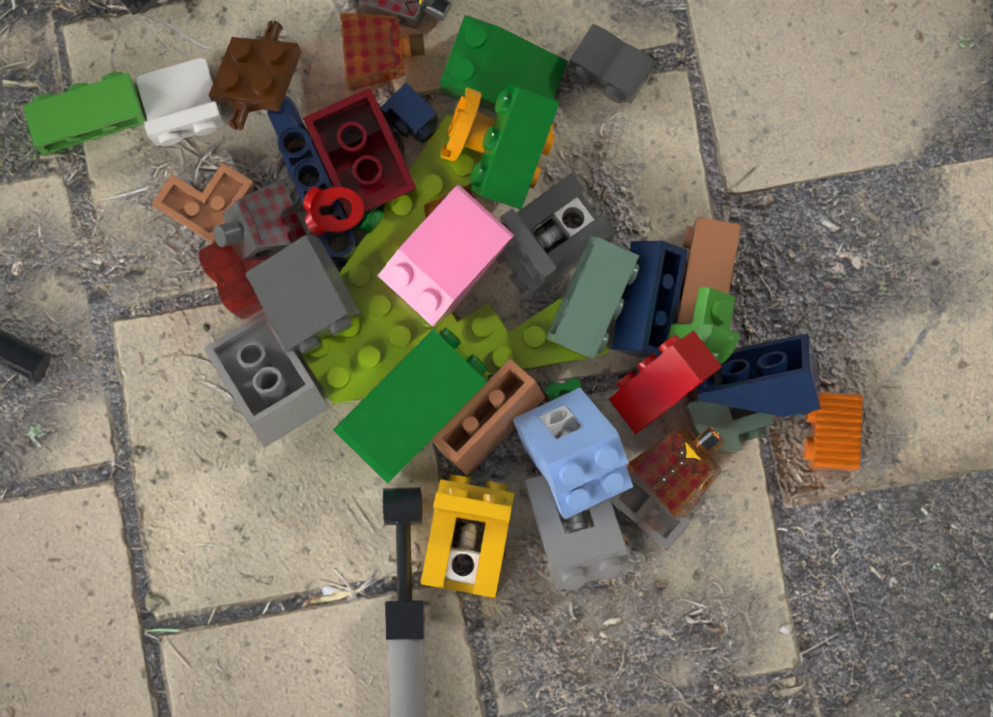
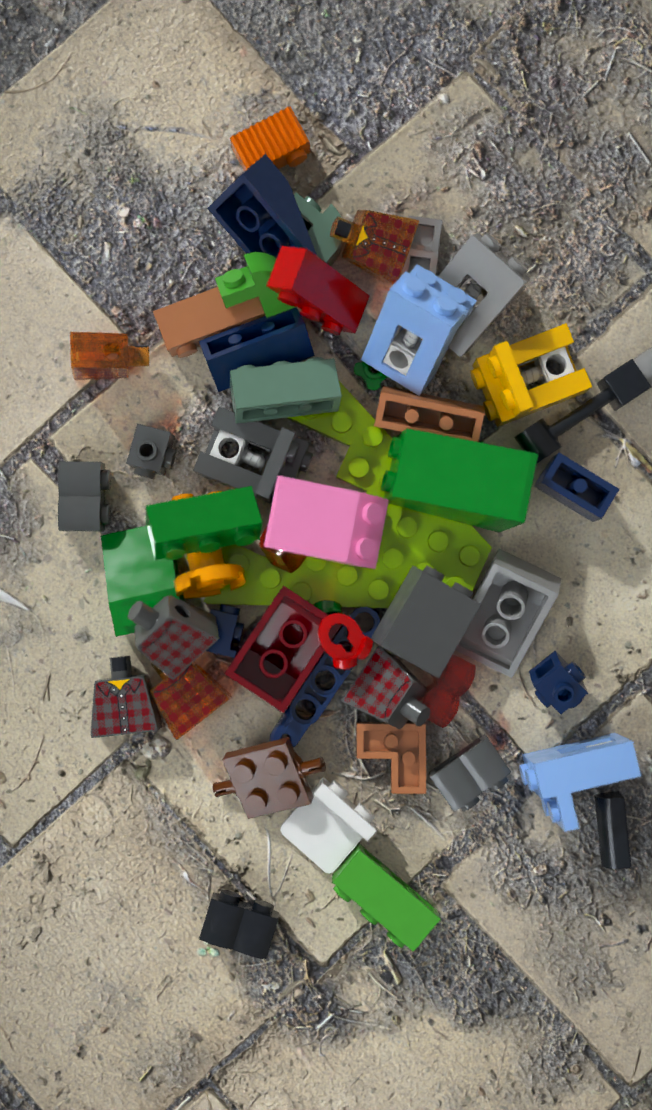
camera: 120 degrees left, 5 degrees up
none -> clear orange torso [70,332,149,380]
none -> dark grey brick [126,423,176,479]
none -> dark grey torso [128,595,219,680]
none -> dark grey brick [429,734,511,812]
none -> light blue brick [519,733,641,832]
none -> dark blue brick [529,651,588,714]
none -> dark blue brick [534,452,620,522]

